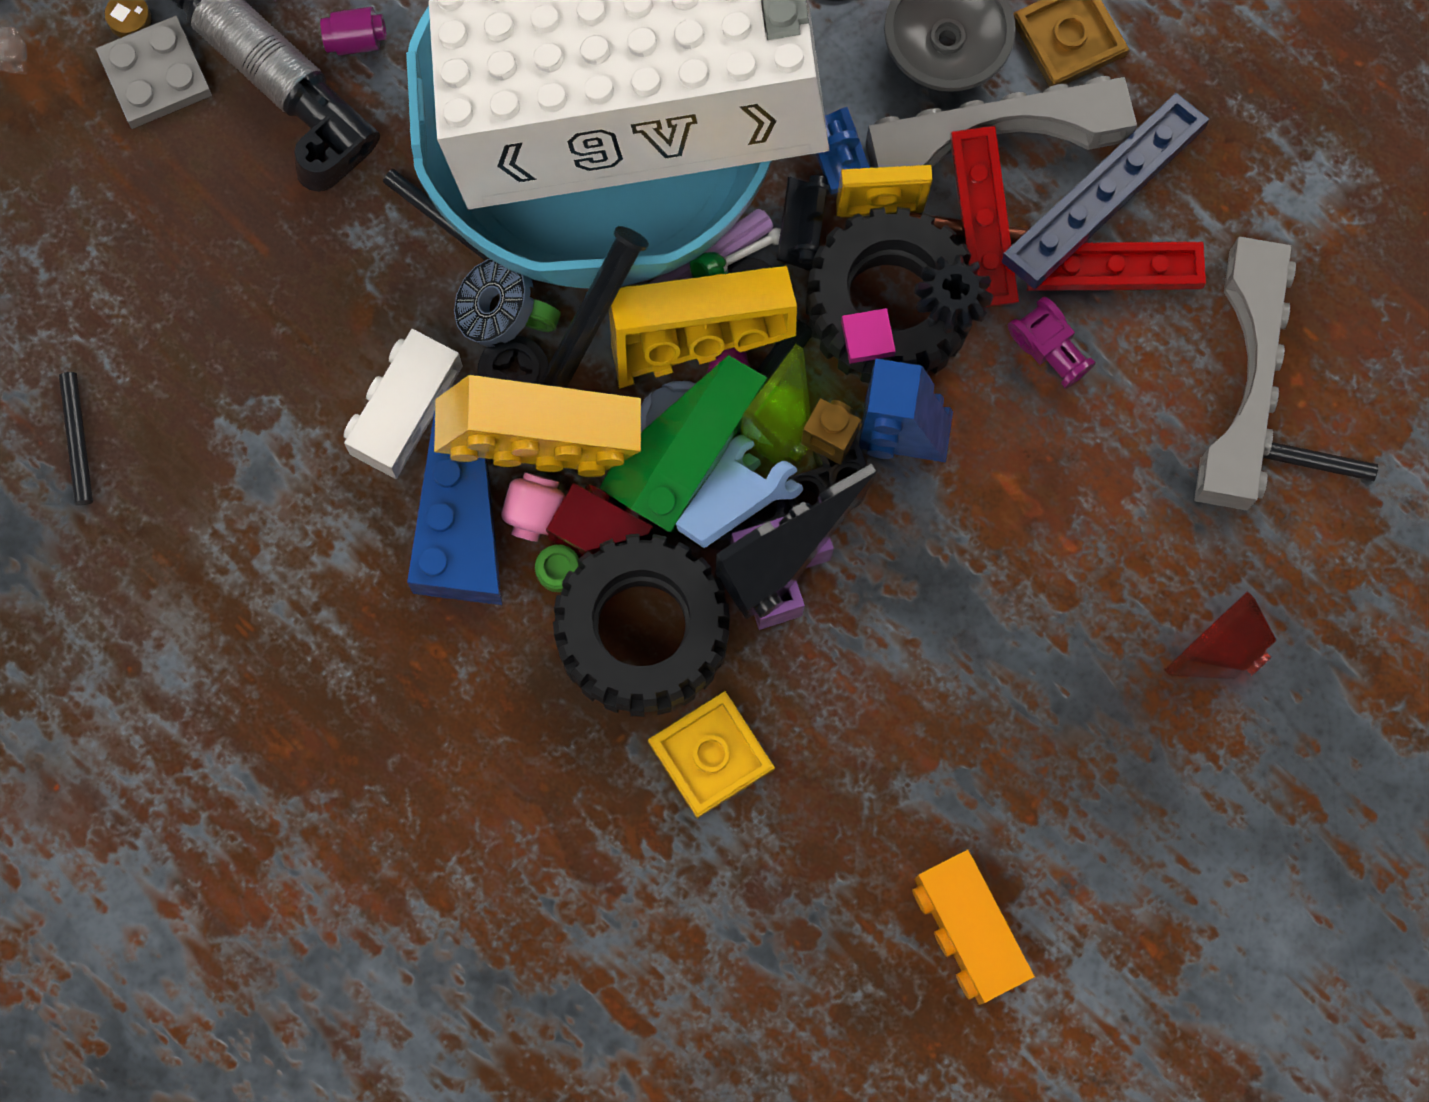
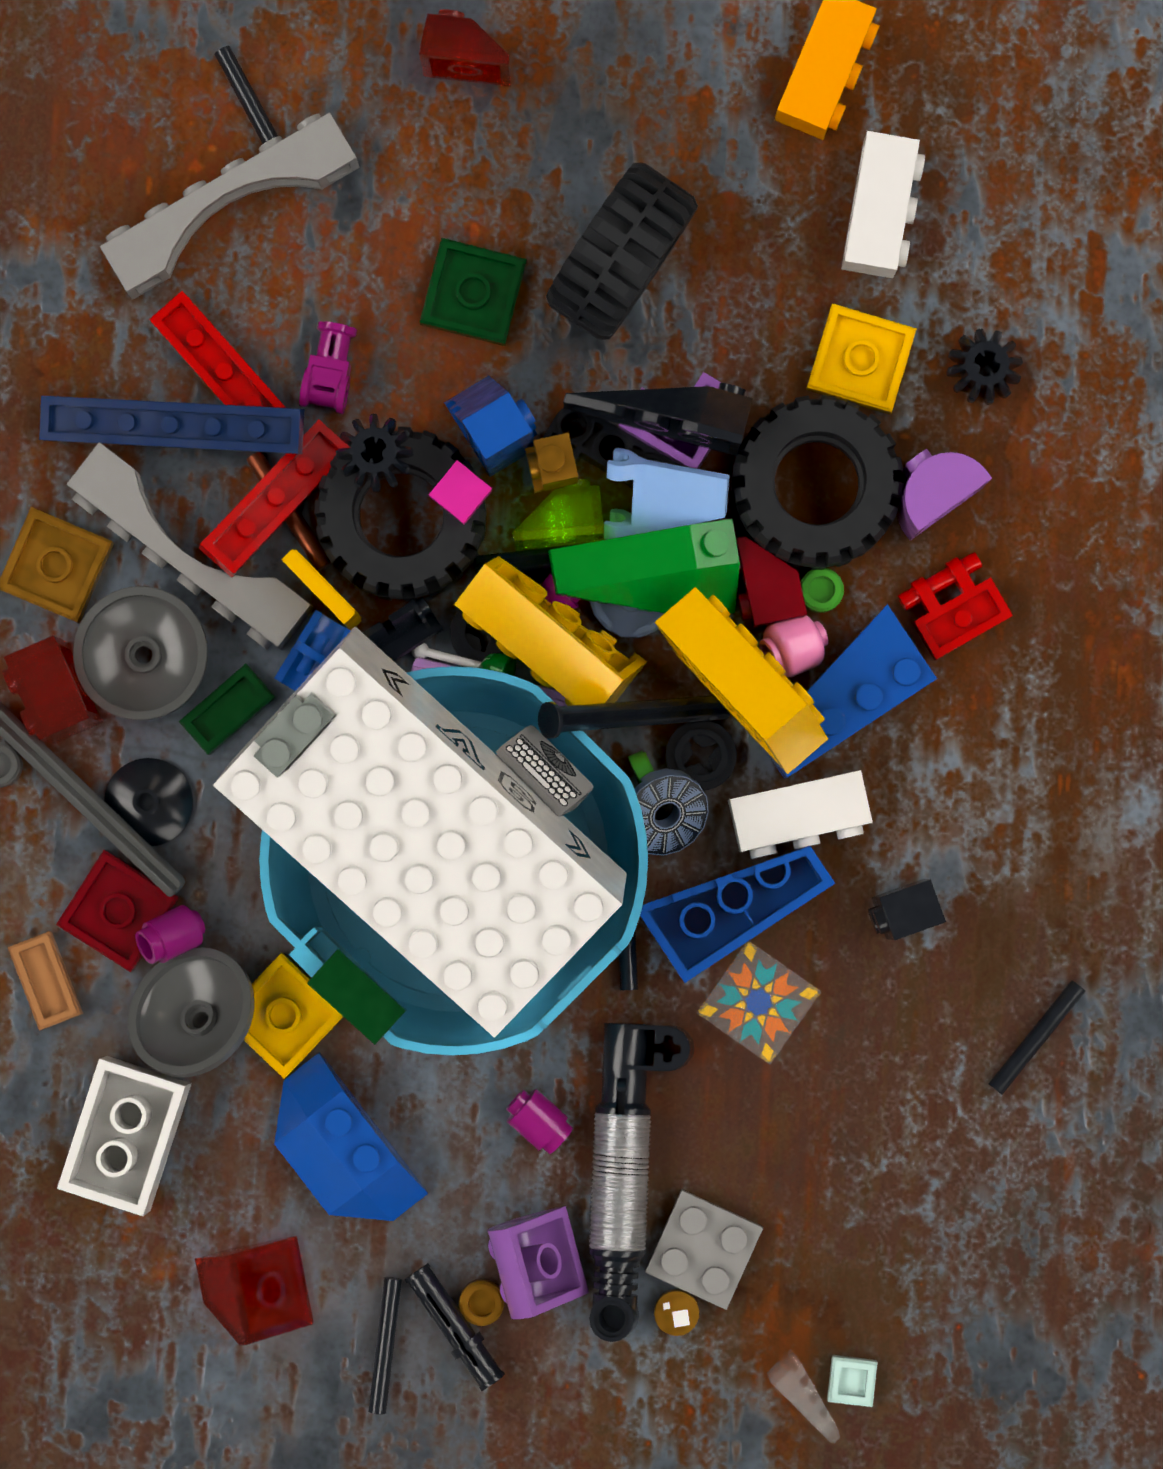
camera: 125 degrees left, 10 degrees up
none -> dark green tile [179,663,276,755]
none -> dark green tile [420,238,527,346]
none -> slope [496,725,593,816]
none -> black tyre [546,163,698,340]
none -> blue wedge [640,846,835,983]
none -> clear tile [697,941,821,1064]
none -> white brick [841,131,925,278]
none -> black brick [868,879,946,940]
none -> medium lavender brick [897,449,992,541]
none -> red plate [897,552,1013,661]
none -> black gear [946,329,1023,405]

